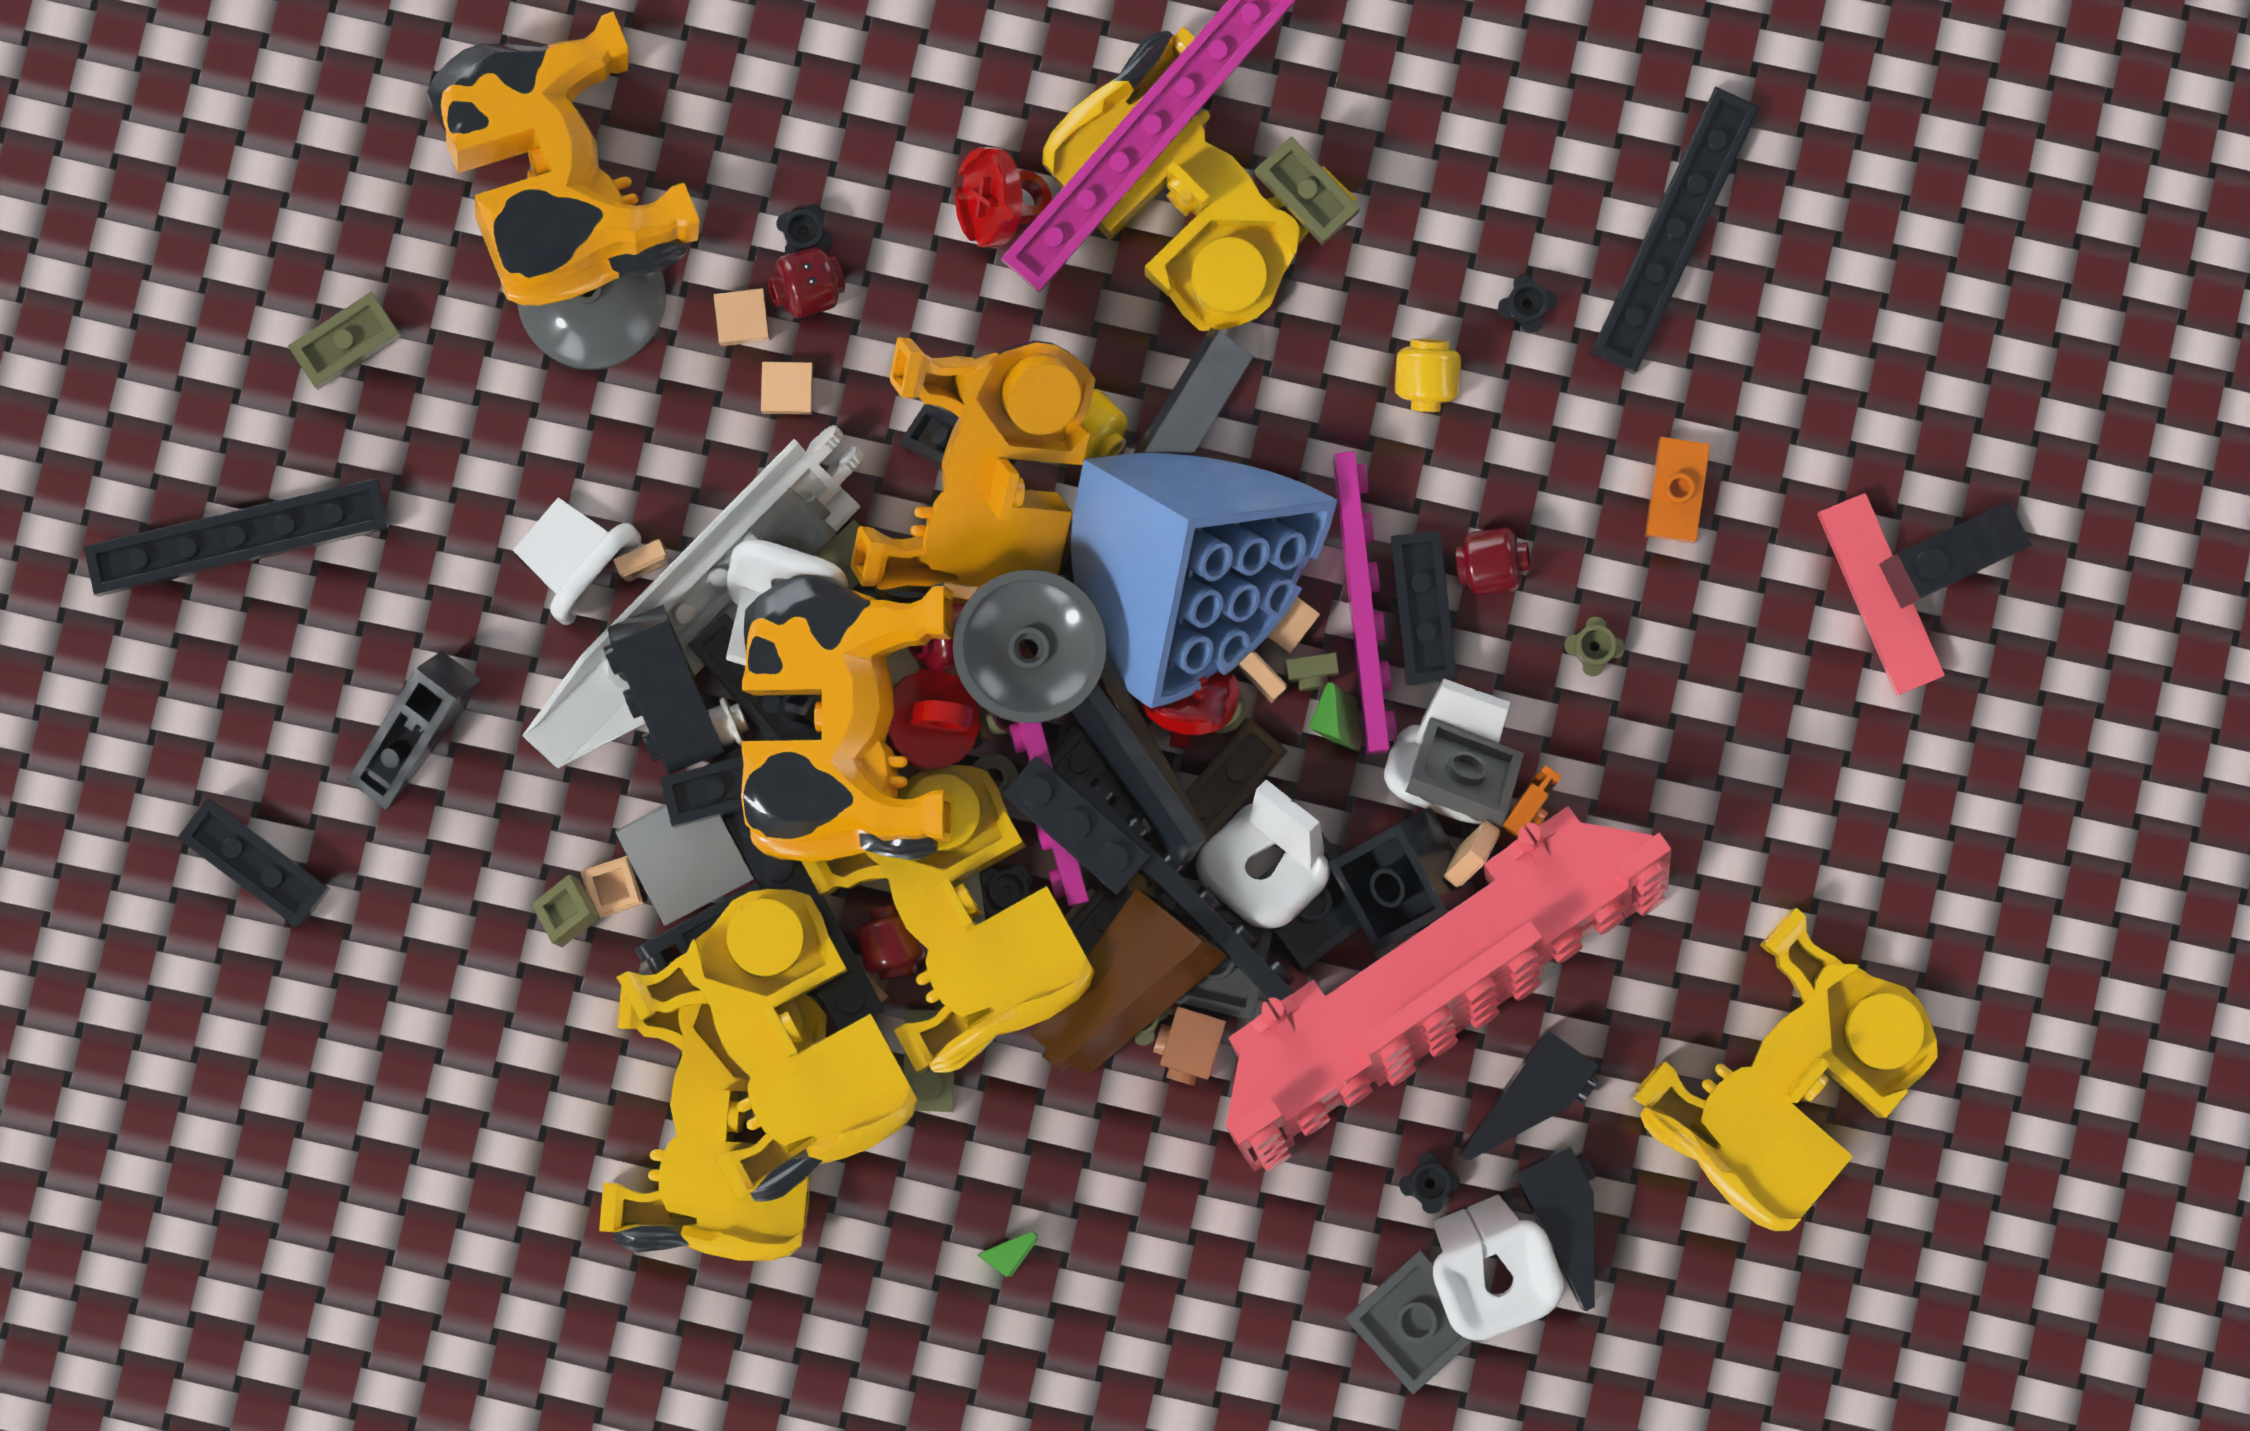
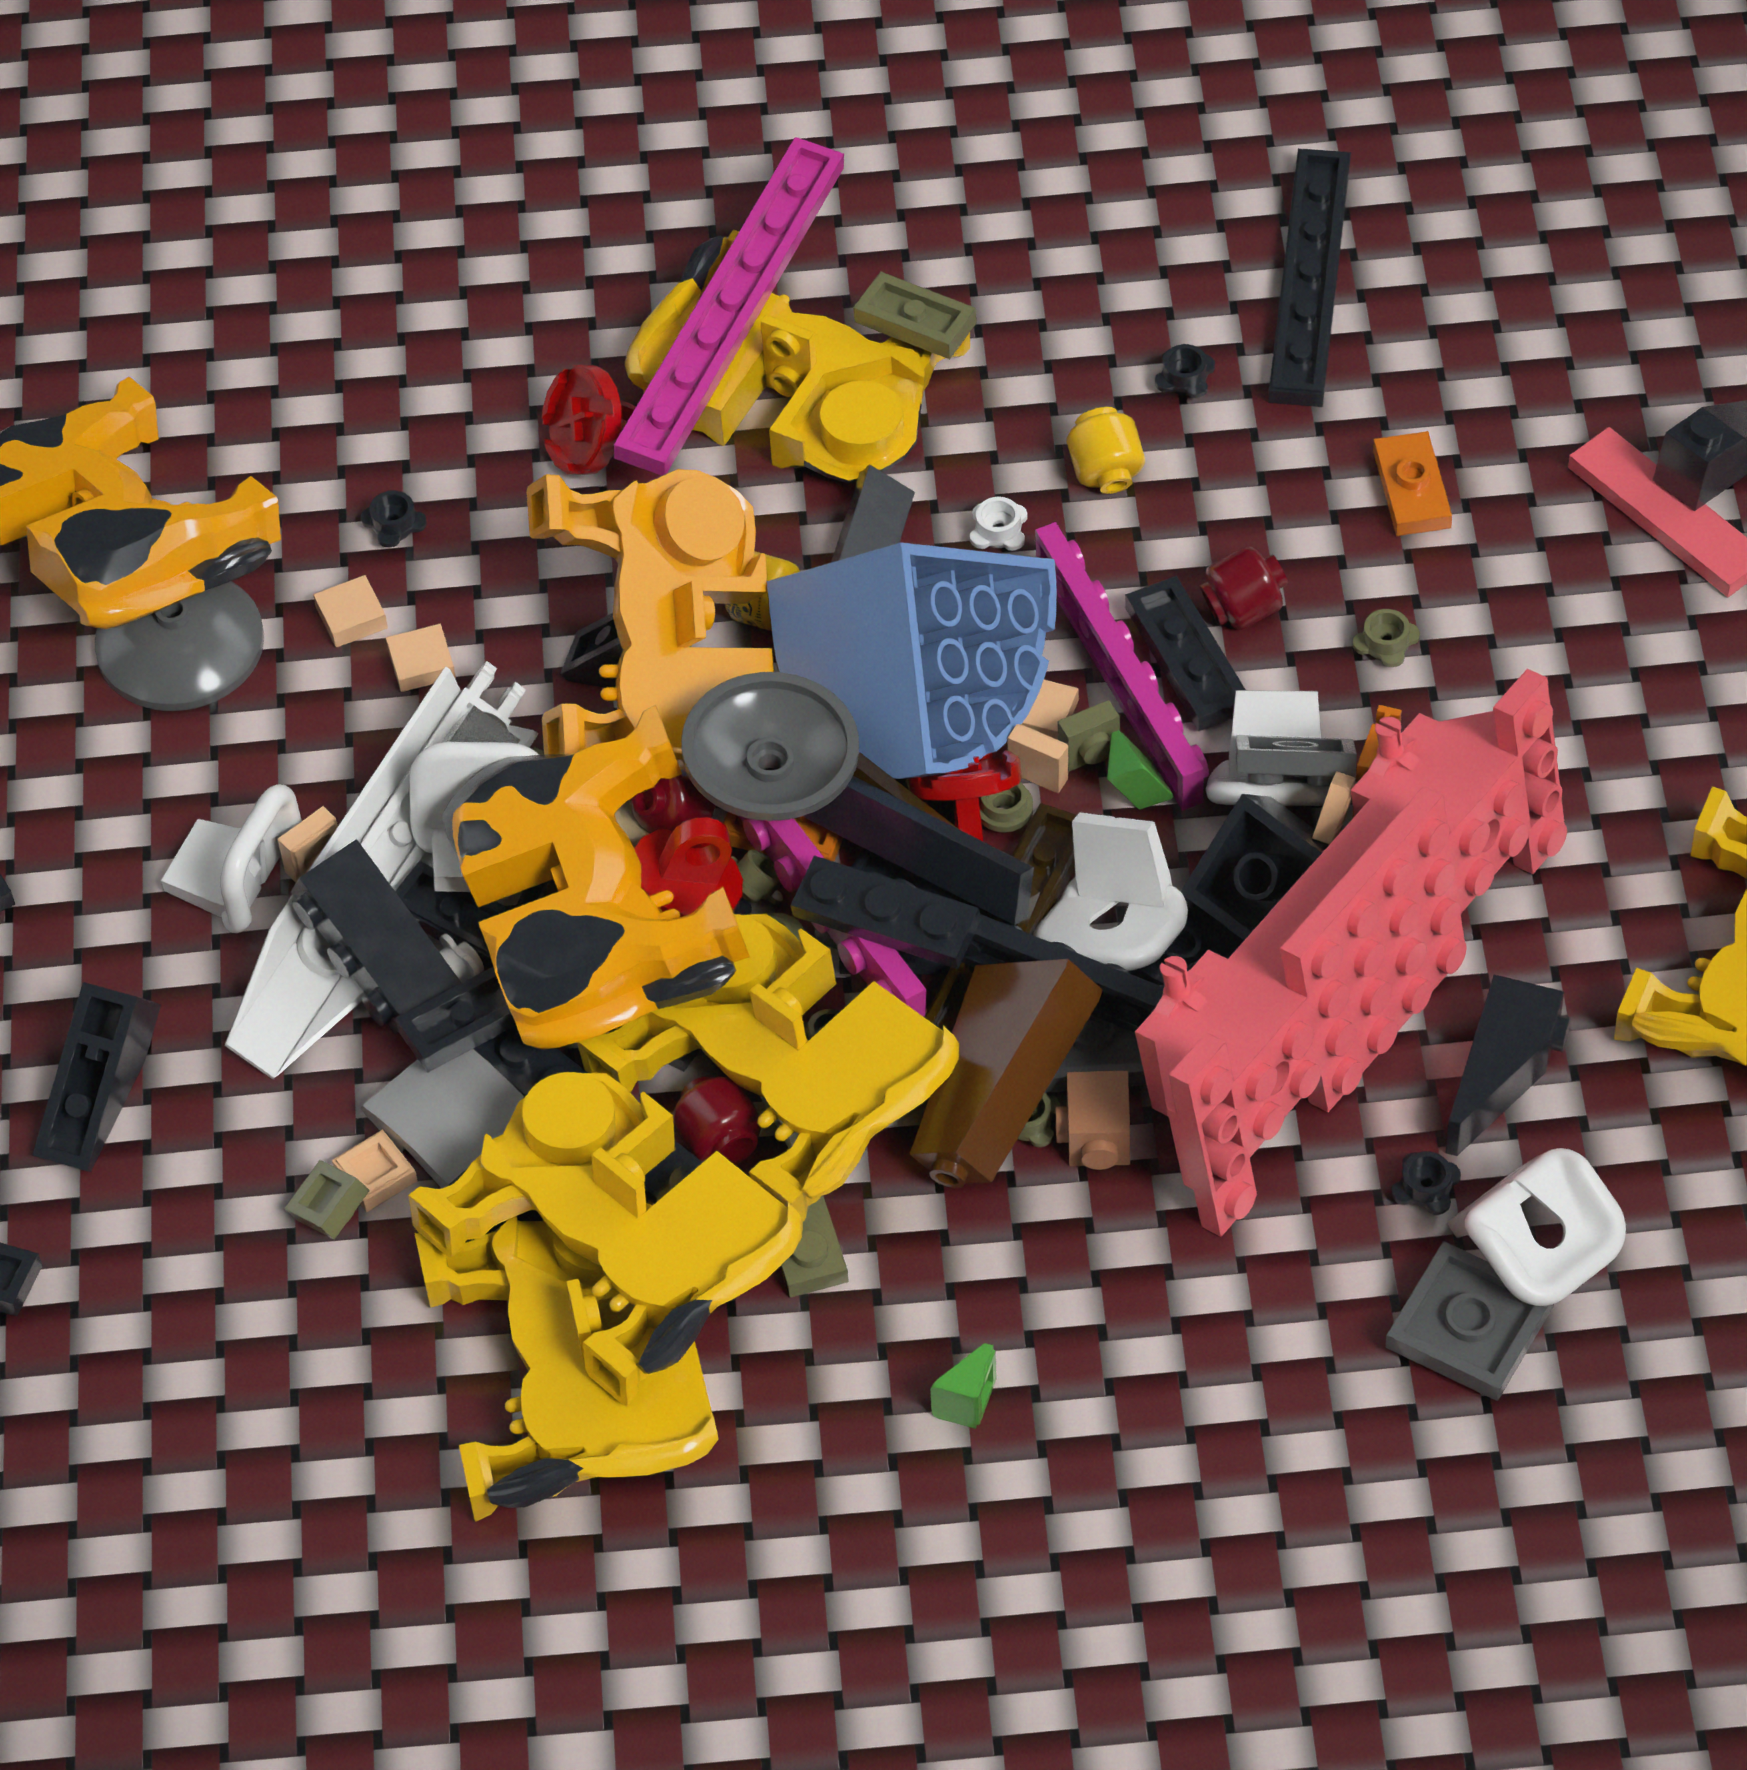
camera: 15 degrees left, 30 degrees down
dark red head [768,247,845,318] -> none
black slope [1512,1146,1596,1311] -> none
none -> white plate [970,497,1027,551]

